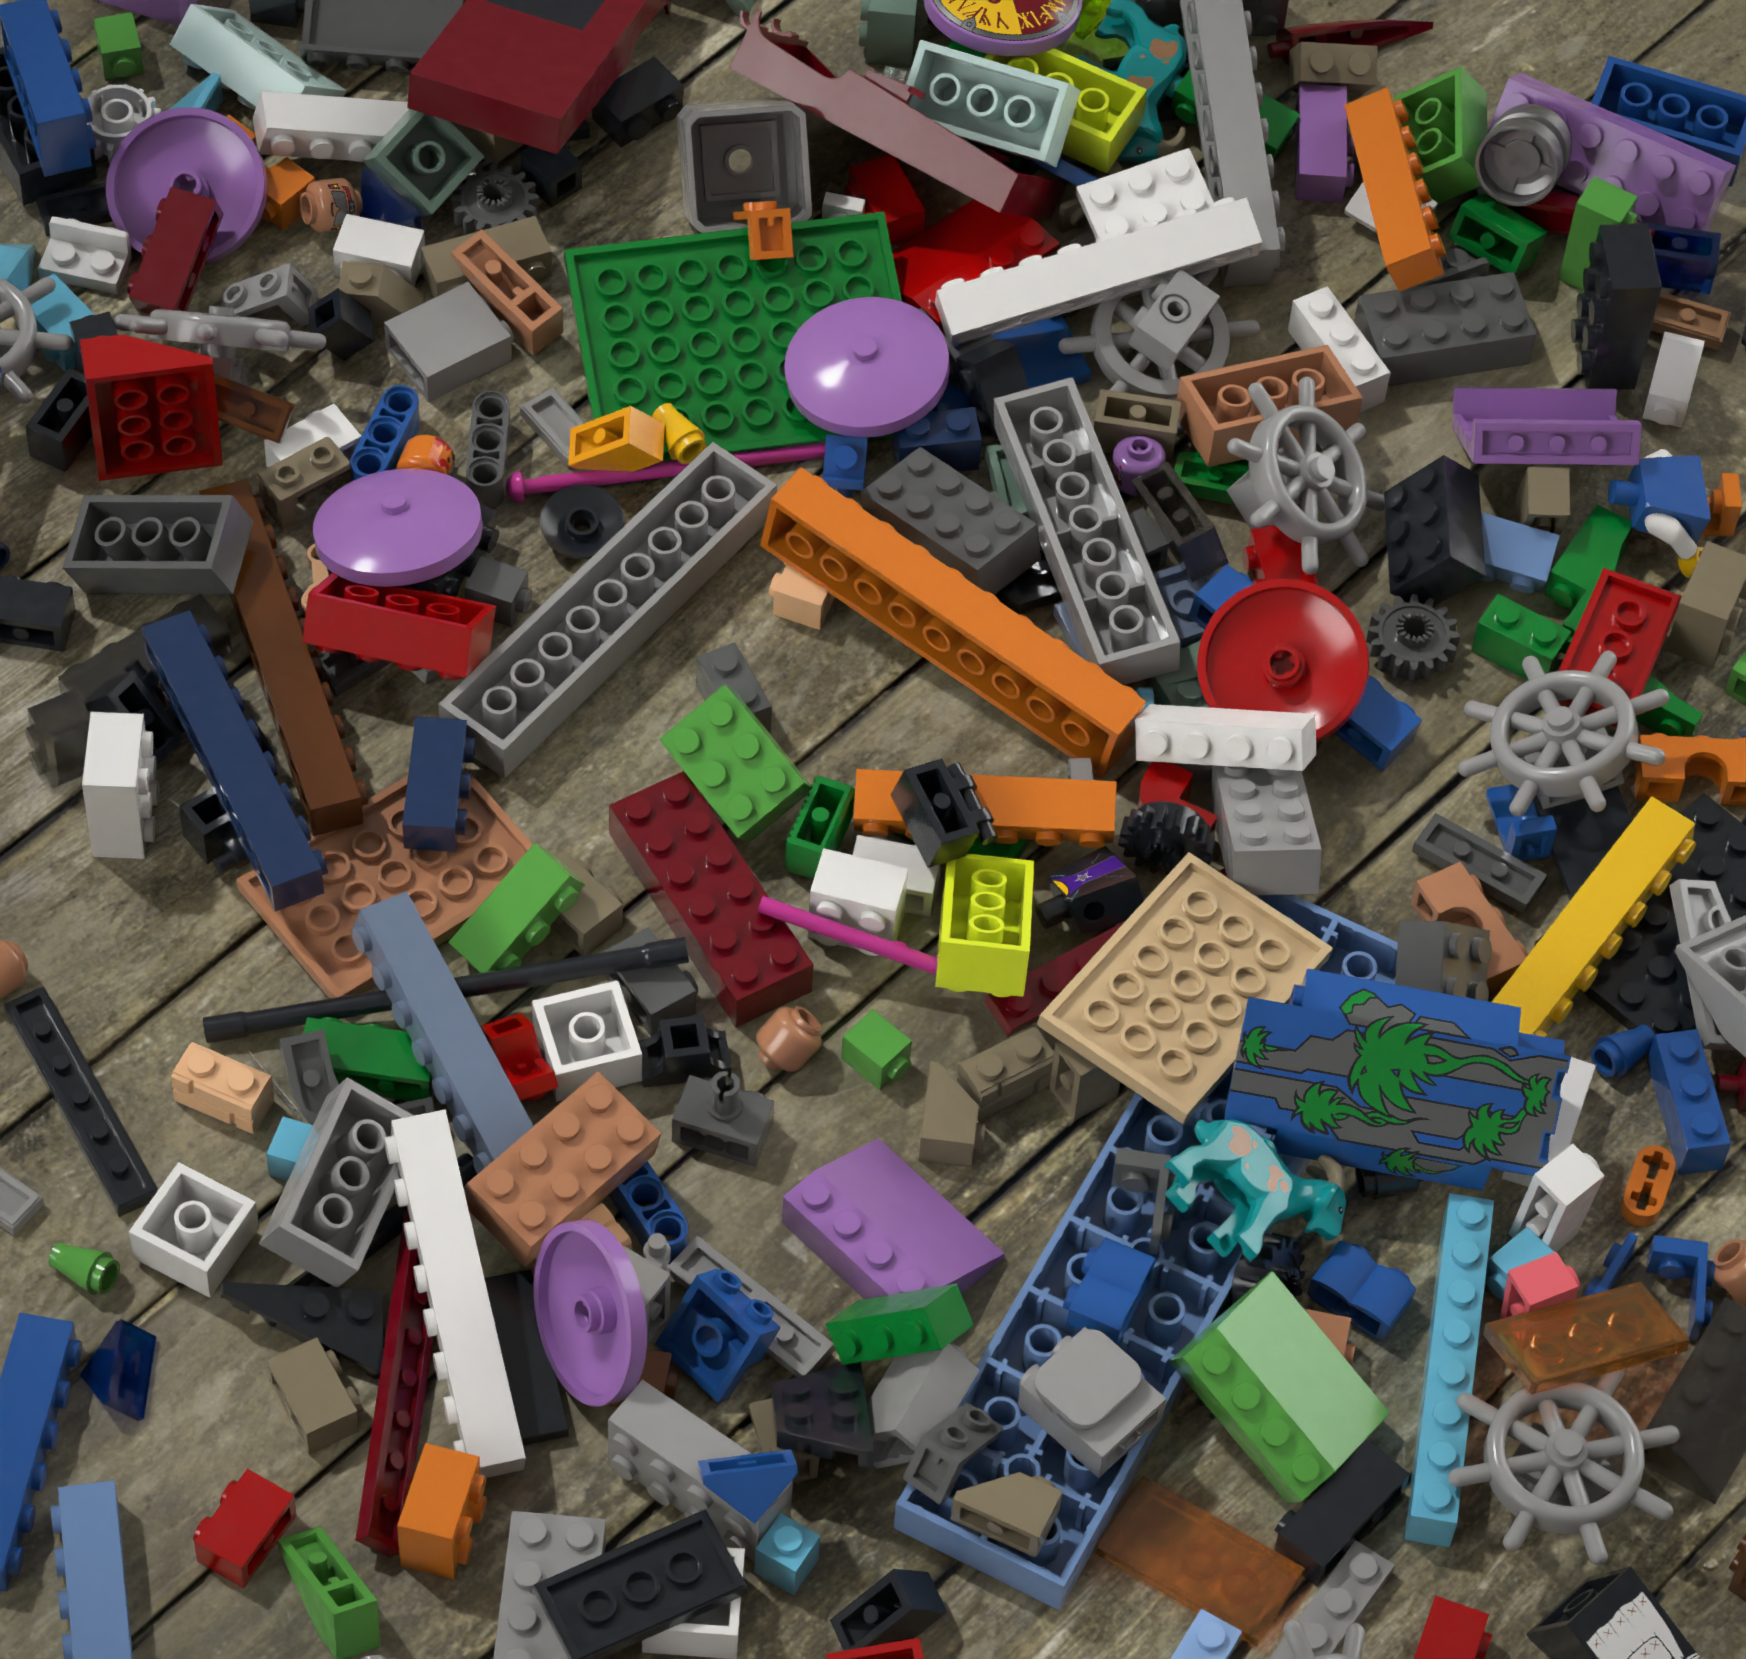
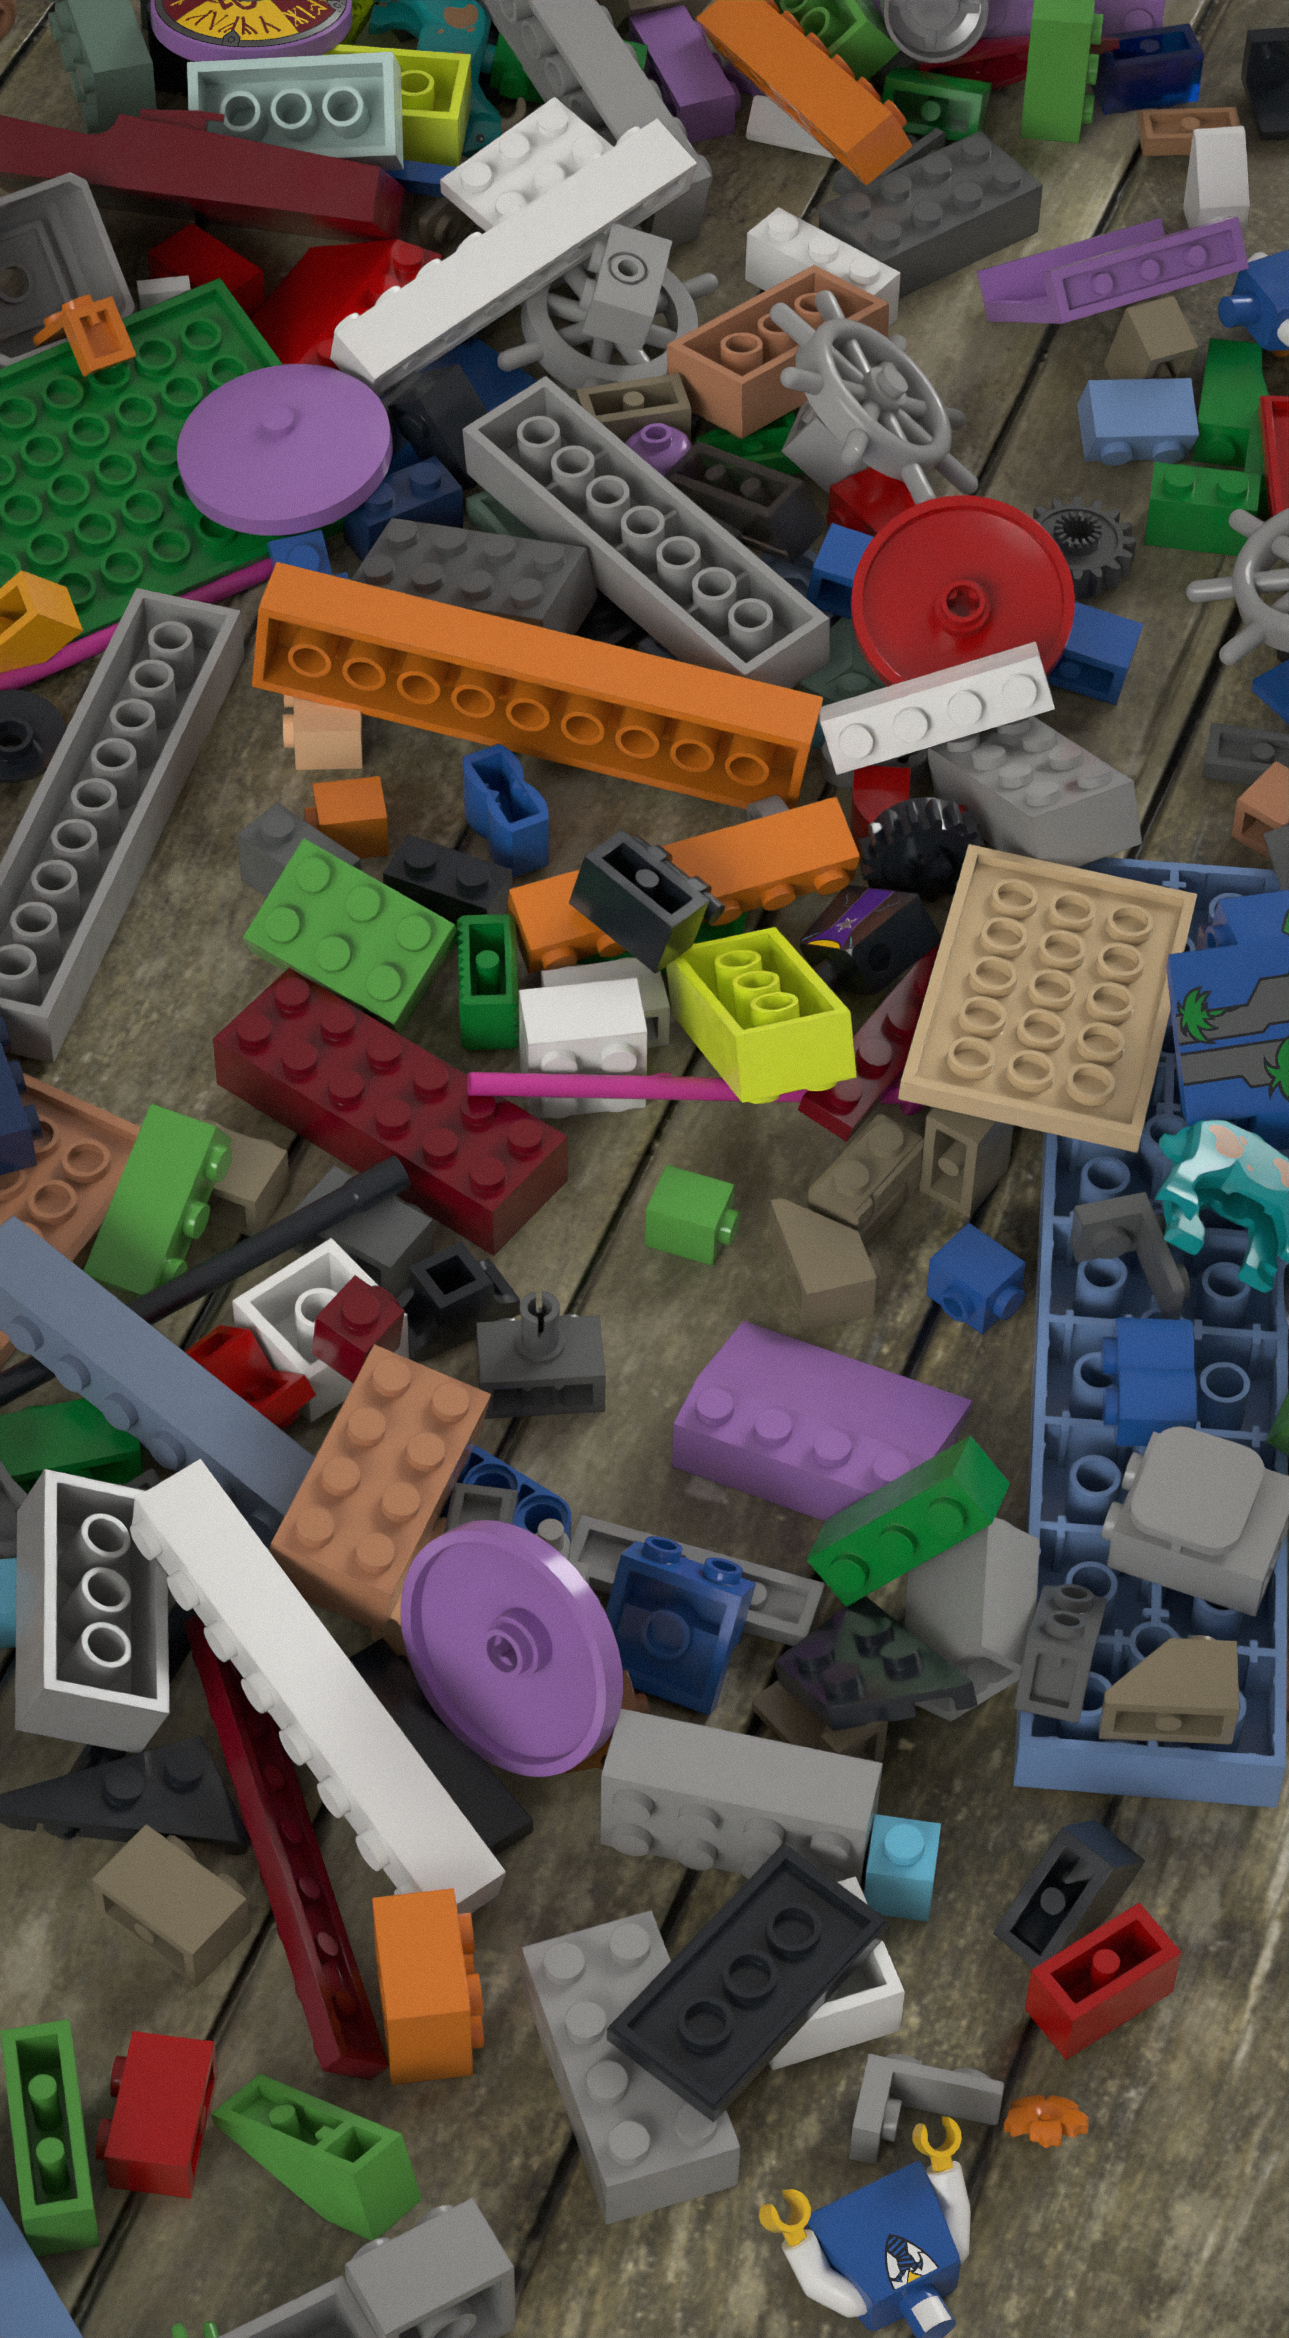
camera: 20 degrees left, 5 degrees down
yellow cone [652,403,707,464] -> none
blue slope [698,1449,798,1524] -> none
nougat head [756,1006,822,1072] -> none
black brick [1384,455,1486,607] -> none
black brick [1571,223,1662,390] -> none
none -> bright green brick [0,2019,100,2257]
none -> orange brick [304,776,389,859]
none -> dark red brick [311,1275,405,1384]
none -> black brick [383,834,512,944]
none -> dark grey tile [444,1482,518,1533]
none -> blue brick [463,744,549,878]
none -> blue brick [926,1223,1026,1335]

